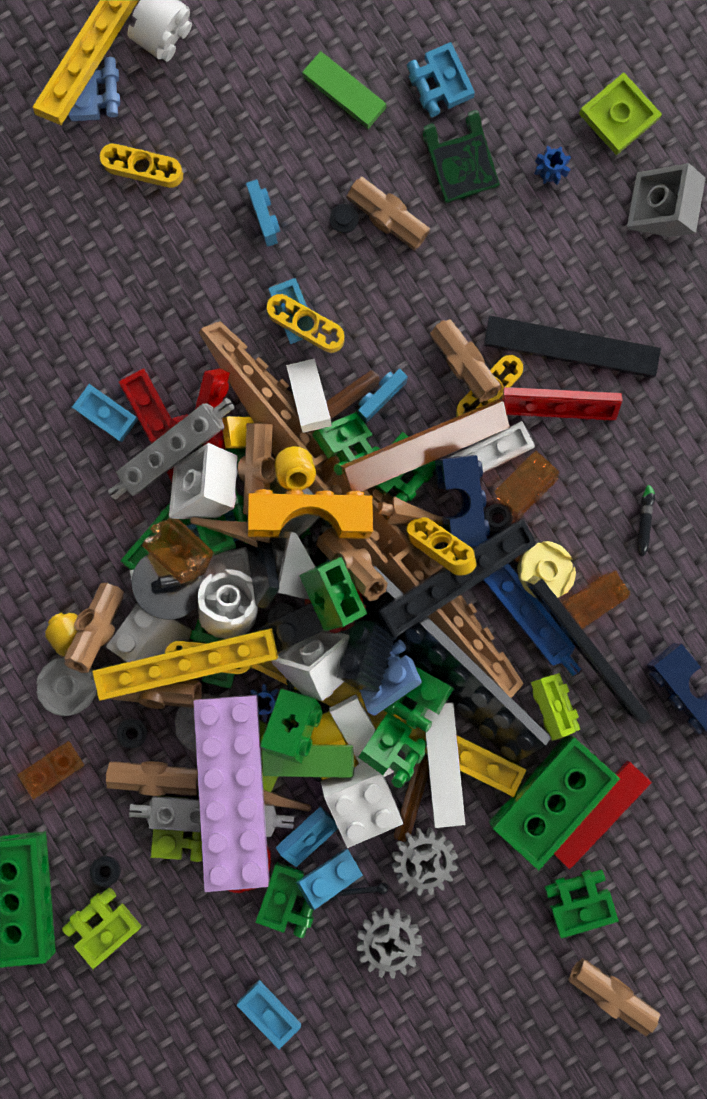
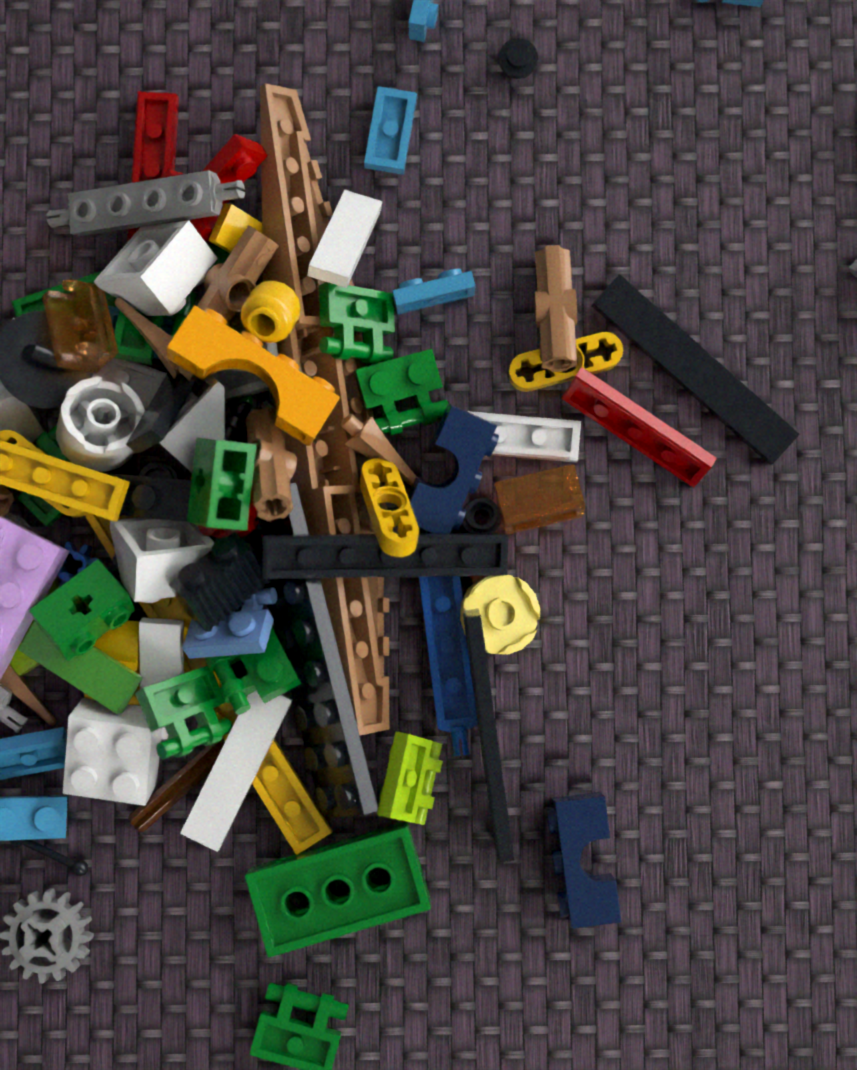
camera: 30 degrees right, 0 degrees up
dark azure plate [72,384,138,443] -> none
yellow beam [267,294,344,353] -> none
reddish brown axle [326,370,380,419] -> none
tile [341,399,510,492] -> none
medium nougat piece [347,177,430,251] -> none
light grey gear [392,827,458,896] -> none
flag [422,110,500,204] -> none
blue gear [534,146,571,185] -> none
red tile [554,760,652,869] -> none
clear orange hinge [562,570,631,629] -> none
black piece [637,485,655,557] -> none

